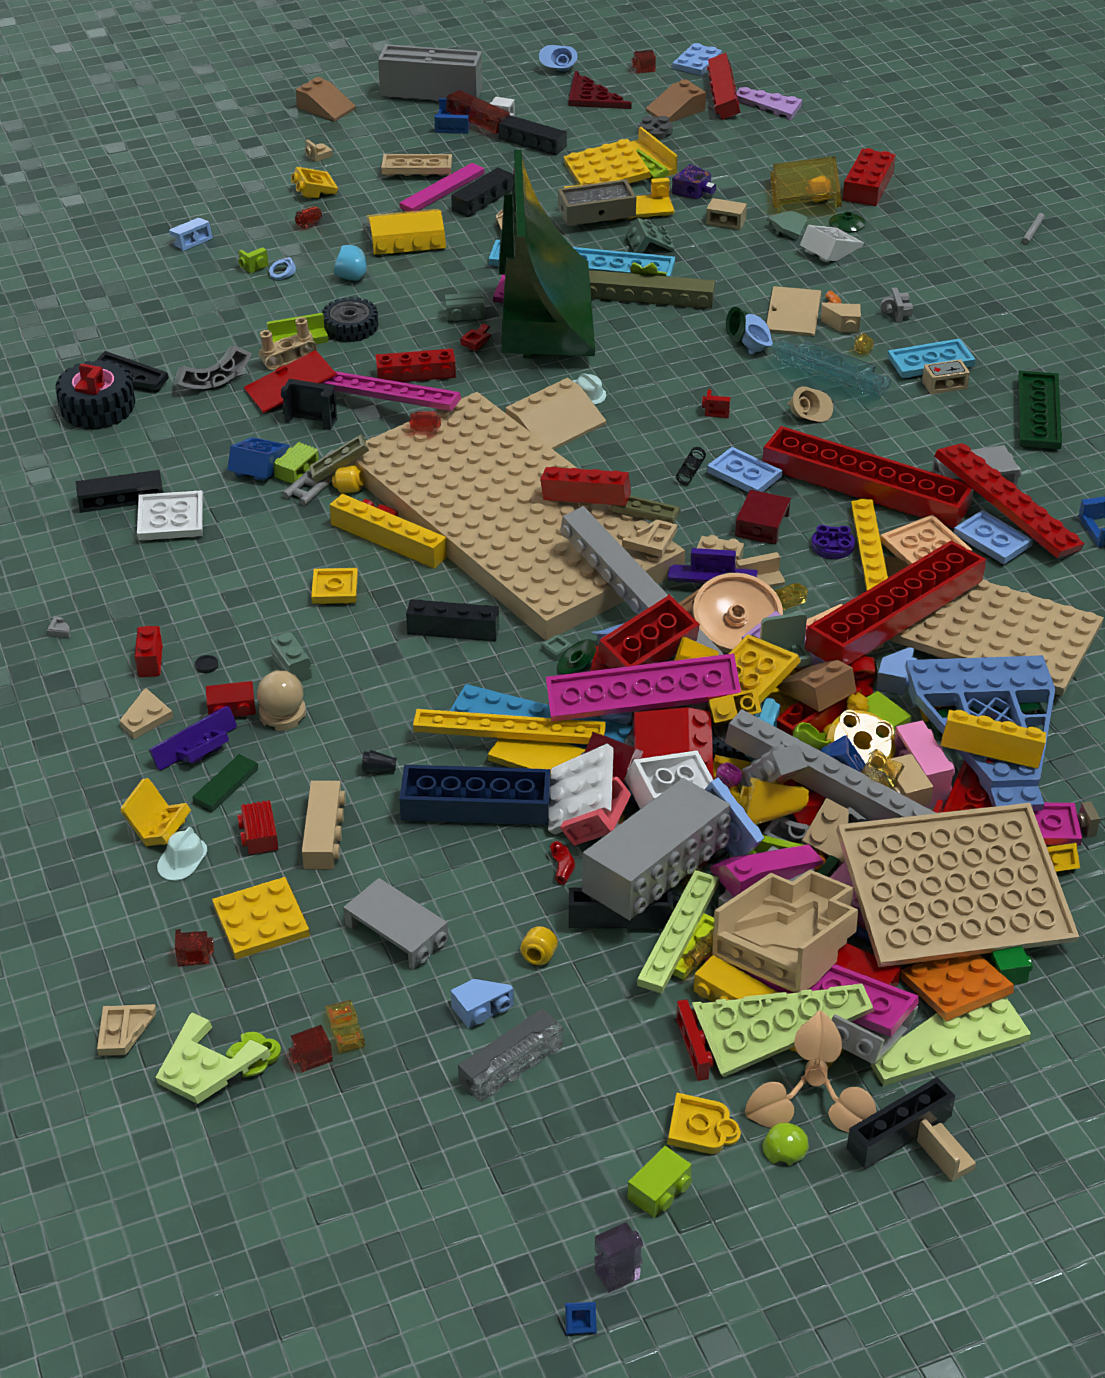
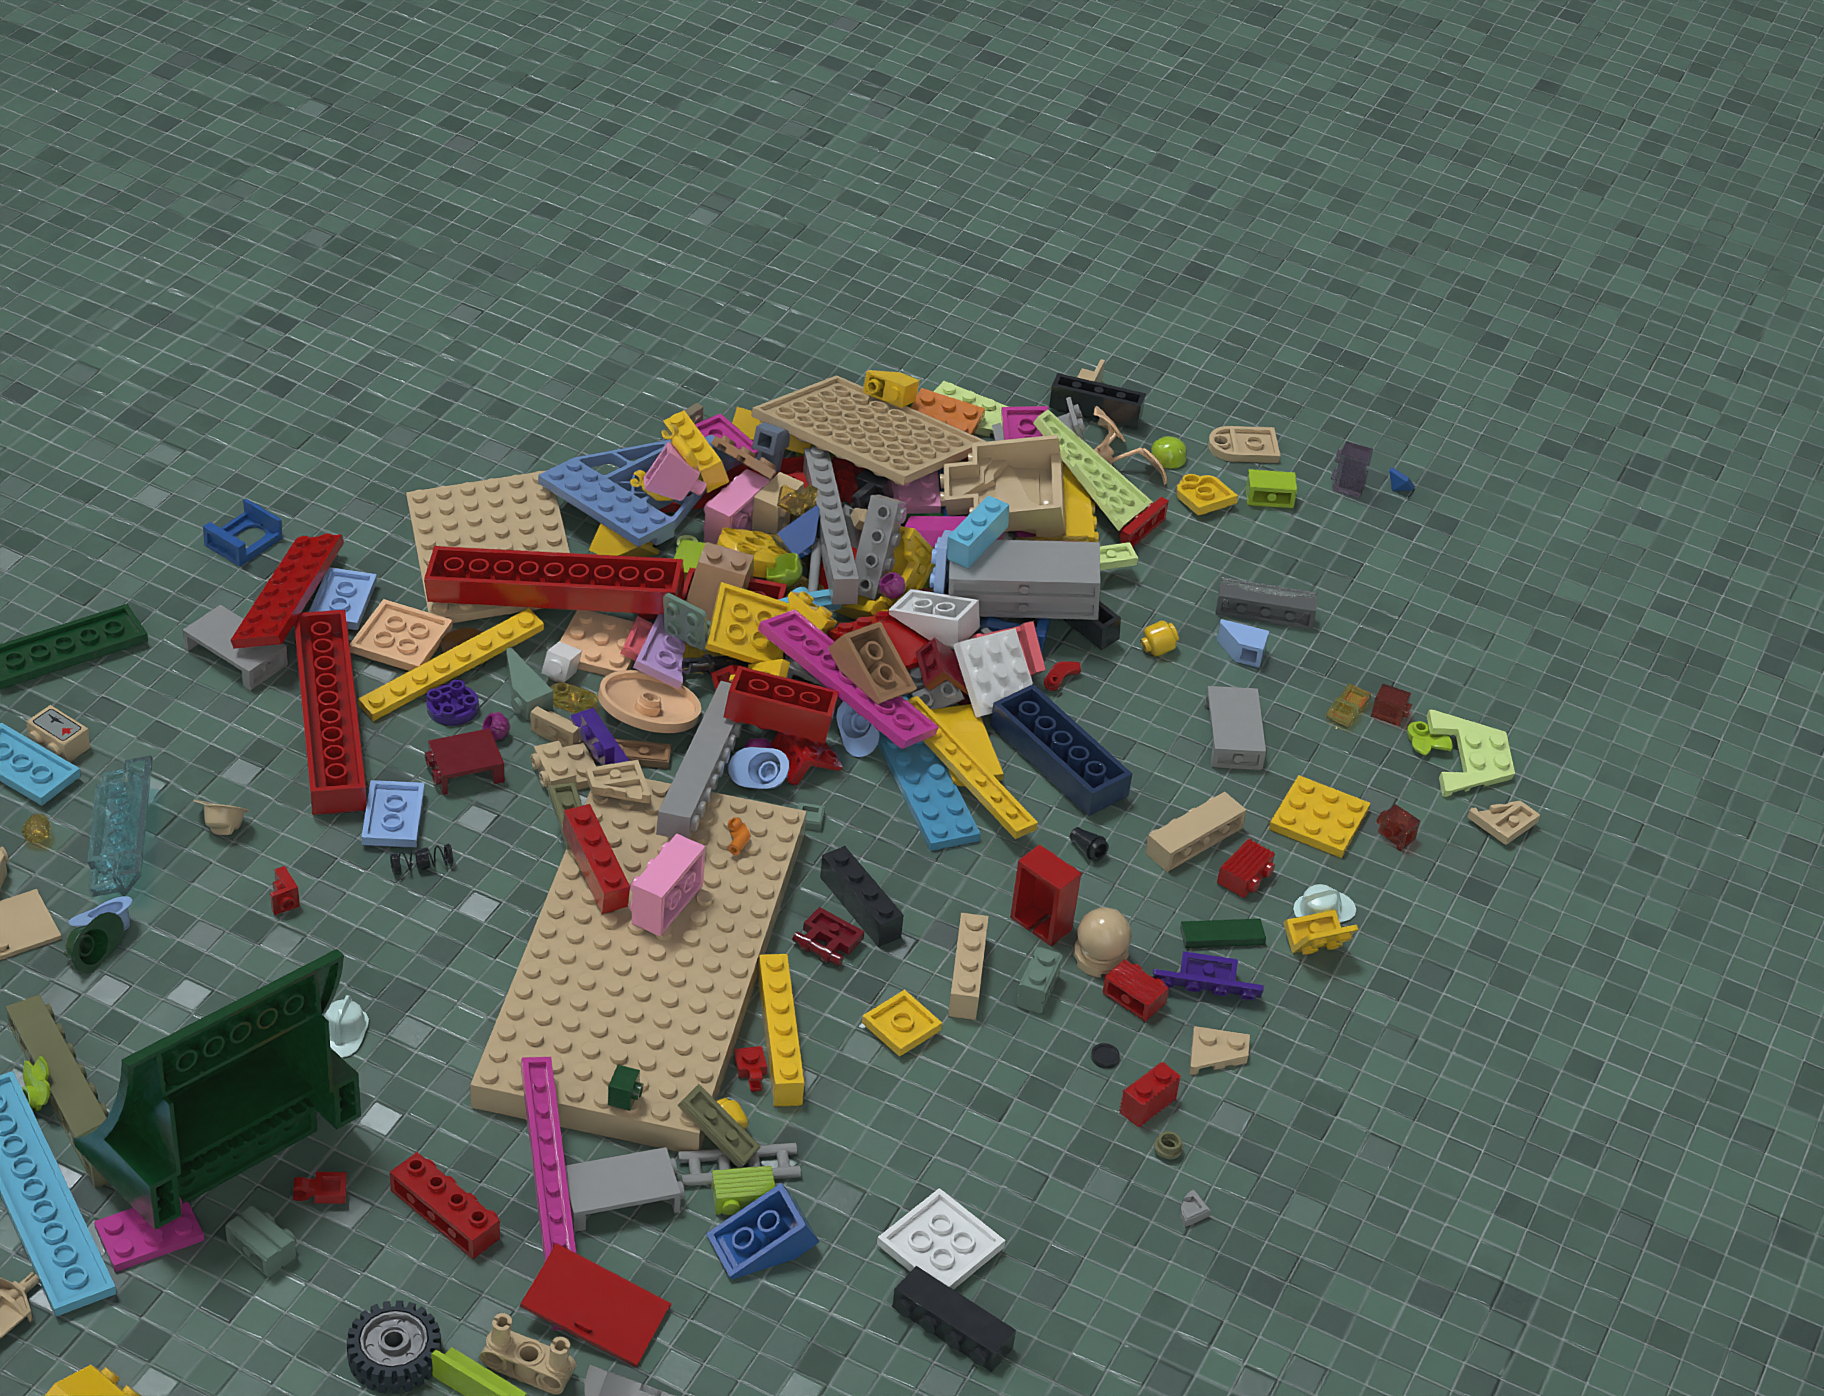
camera: 135 degrees left, 0 degrees up
black panel [281,379,338,430] -> none
clear red brick [410,411,441,432] -> none
tan slope [506,378,606,450] -> none
dark green dish [558,639,596,675] -> none
none -> magenta piece [482,712,510,740]
none -> sand green slope [506,647,553,721]
none -> white brick [541,641,582,683]
none -> light grey panel [565,1147,685,1232]
none -> dark green plate [608,1065,644,1111]
none -> bright pink torso [630,424,706,501]
none -> bright pink brick [630,833,705,936]
none -> medium nougat plate [711,435,778,480]
none -> orange arm [728,817,751,855]
none -> sand blue brick [752,422,790,472]
none -> dark red plate [792,907,865,966]
none -> medium nougat slope [828,621,917,704]
none -> yellow slope [863,370,920,408]
none -> medium azure brick [947,495,1009,568]
none -> tan brick [948,913,989,1020]
none -> red piece [1010,844,1082,946]
none -> olive plate [1154,1131,1183,1159]
none -> tan tile [1208,426,1280,463]

